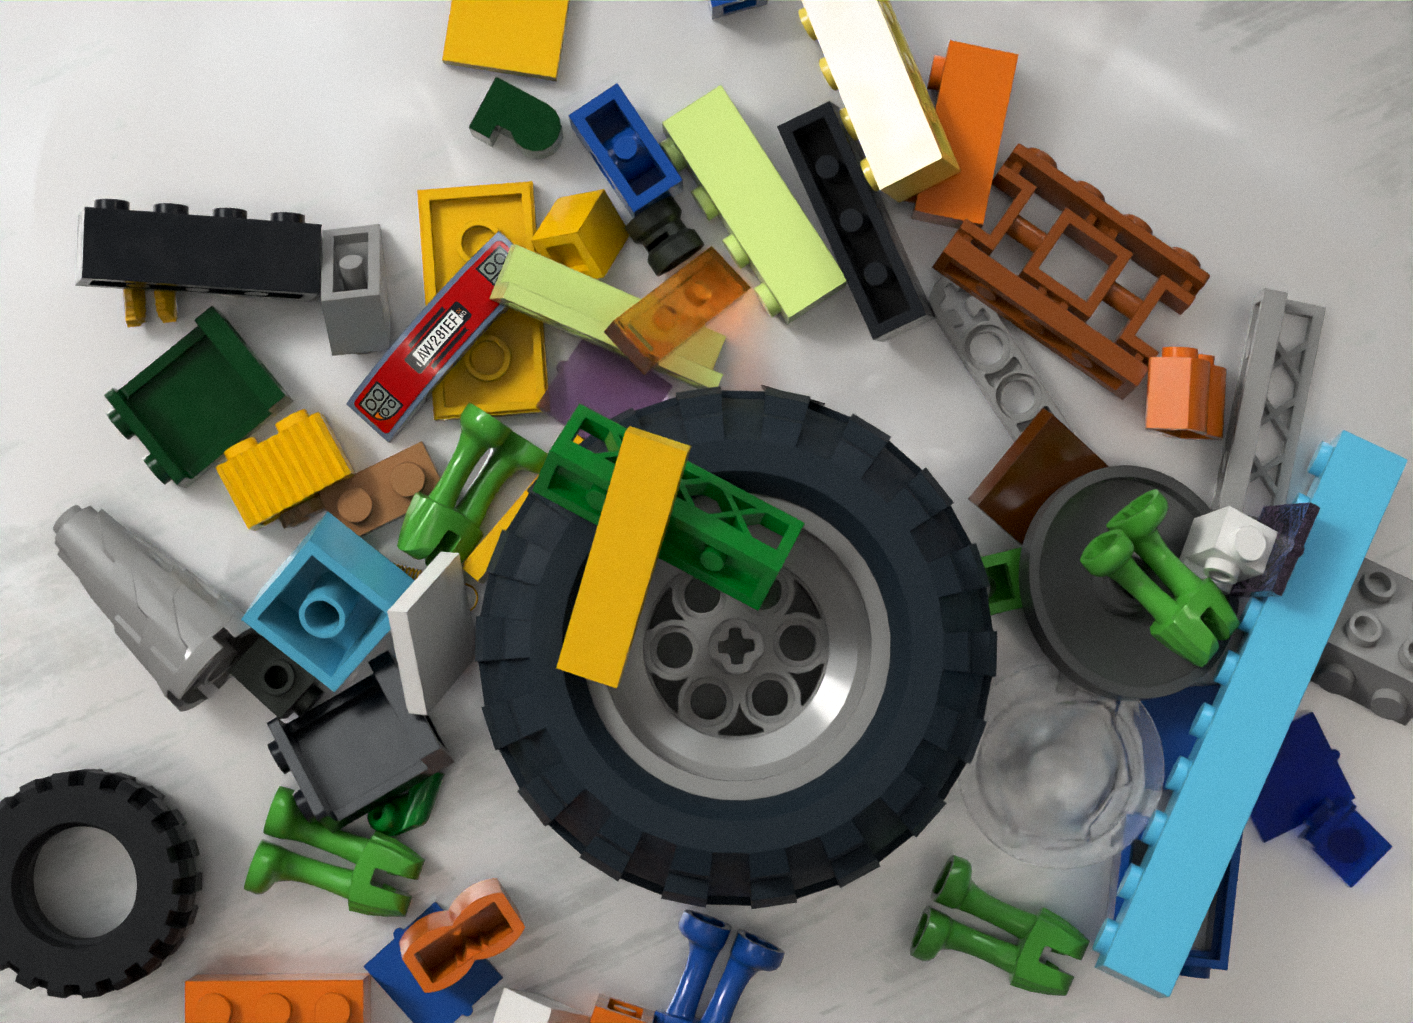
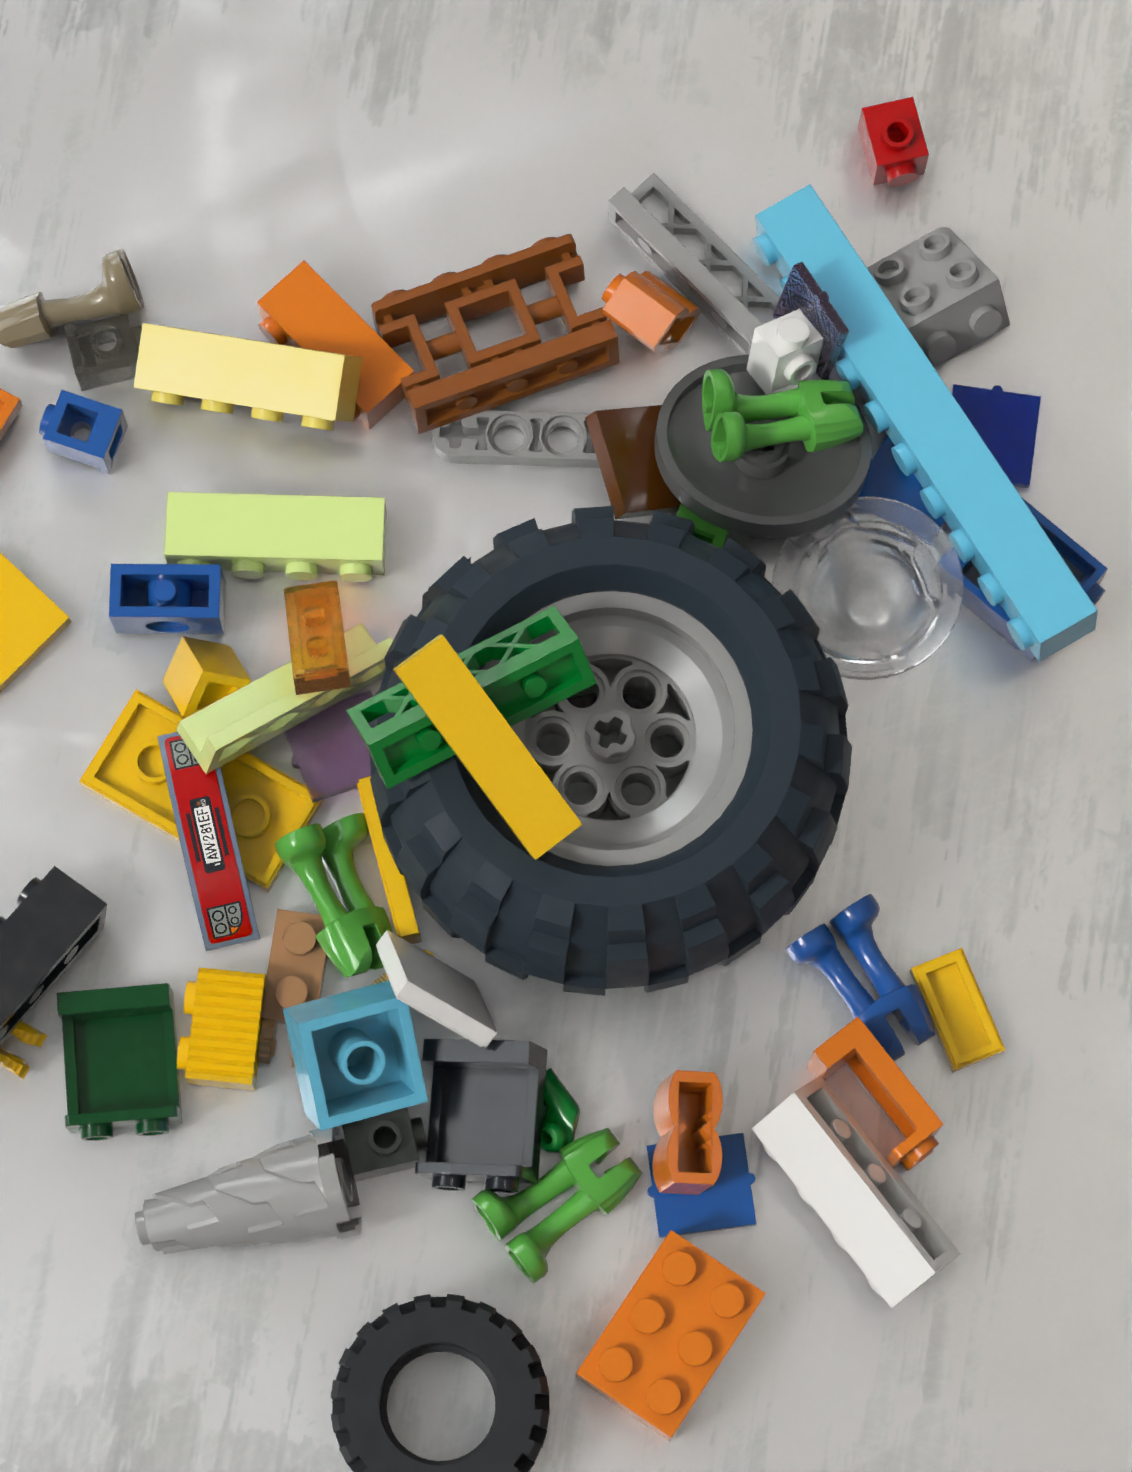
camera: 60 degrees left, 10 degrees down
light grey slope [321,224,390,356] -> none
dark green leg [468,77,563,159] -> none
pearl dark grey wheel [625,196,704,277] -> none
black brick [777,101,936,342] -> none
bright green piece [910,855,1090,996] -> none
clear blue bracket [1297,796,1393,888] -> none

